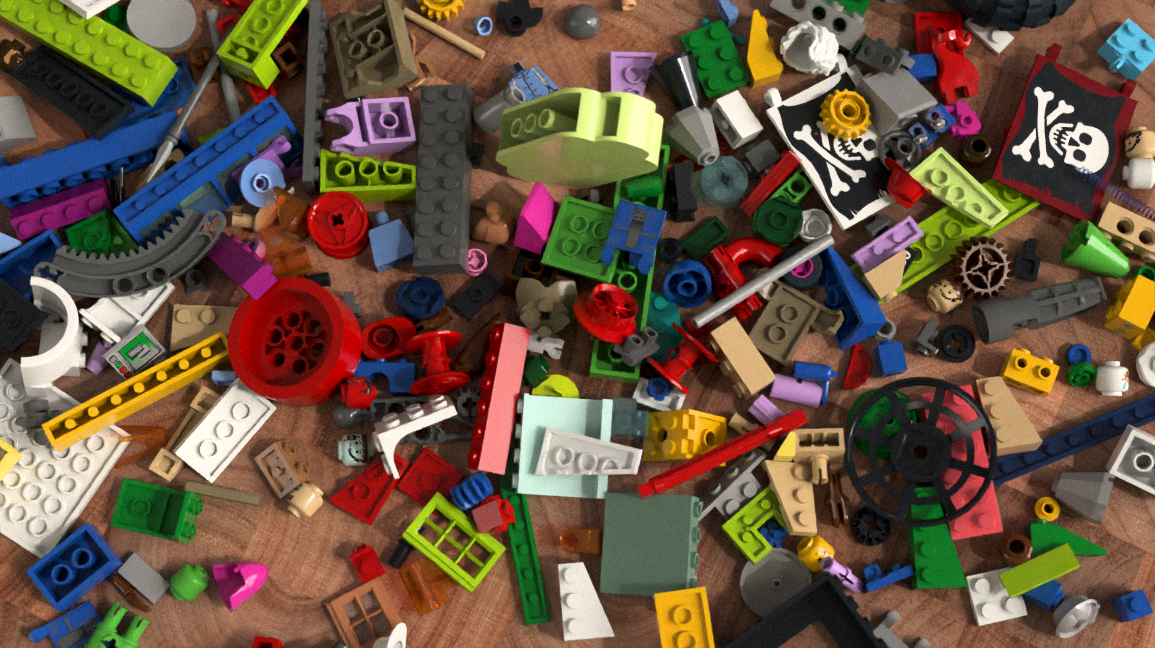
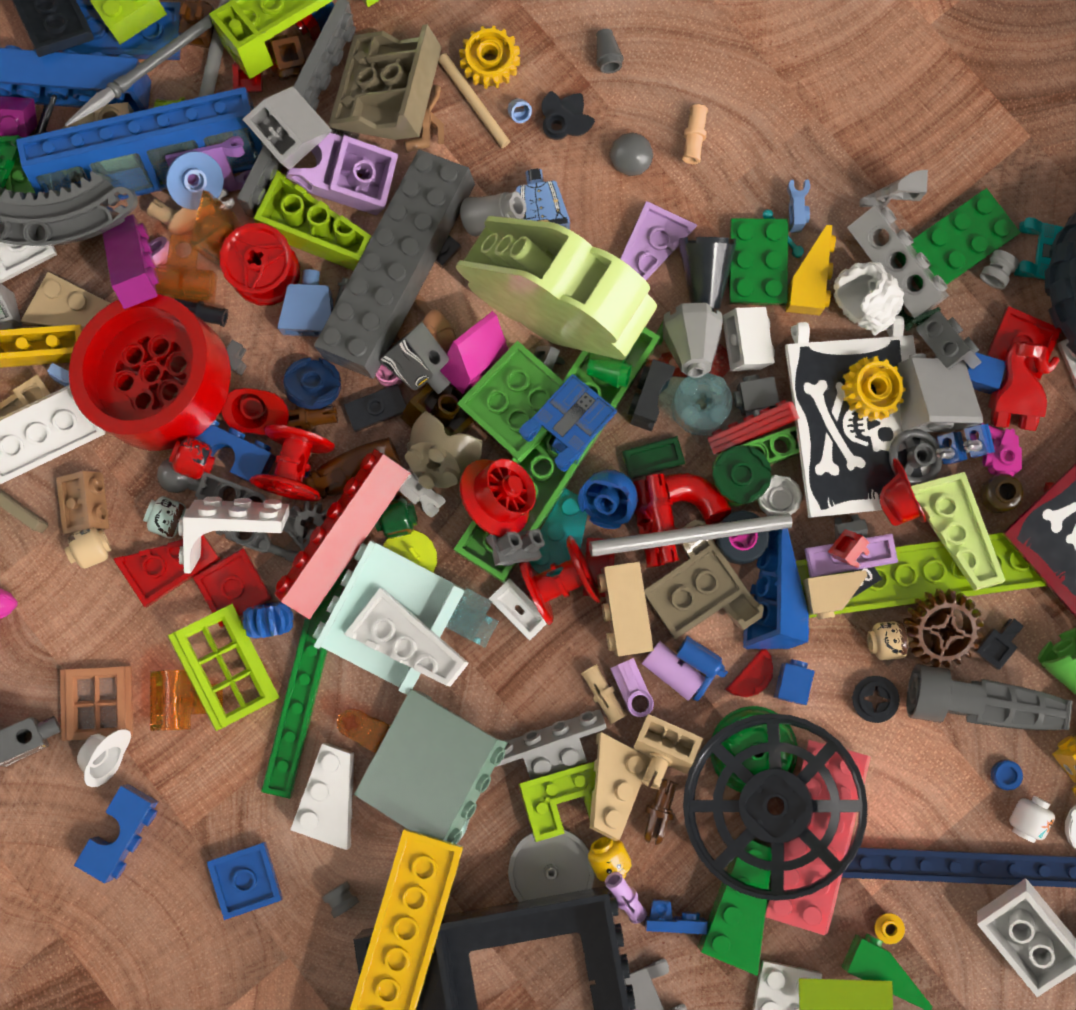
camera: 25 degrees right, 5 degrees up
dark grey plate [180,264,212,294] -> none
red bracket [349,544,386,584] -> none
black axle [388,521,426,569] -> none
red brick [472,495,516,534] -> none
red piece [636,408,807,500] -> none
yellow bracket [642,409,728,467] -> none
blue plate [646,377,671,401] -> none
black plate [658,238,682,262] -> none
blue plant [759,521,787,548] -> none
light yellow slope [773,432,795,462] -> none
black gear [851,506,891,546] -> none
light grey plate [873,318,896,341] -> none
dark grey bracket [911,317,939,358] -> none
tan wedge [973,376,1043,458] -> none
yellow brick [999,348,1060,397] -> none
reddish brown head [999,533,1033,568] -> none
light grey cone [1051,472,1115,525] -> none
green plate [1066,361,1097,387] -> none
none -> light grey slope [243,86,332,170]
none -> dark grey torso [379,322,451,394]
none -> red tile [828,529,869,568]

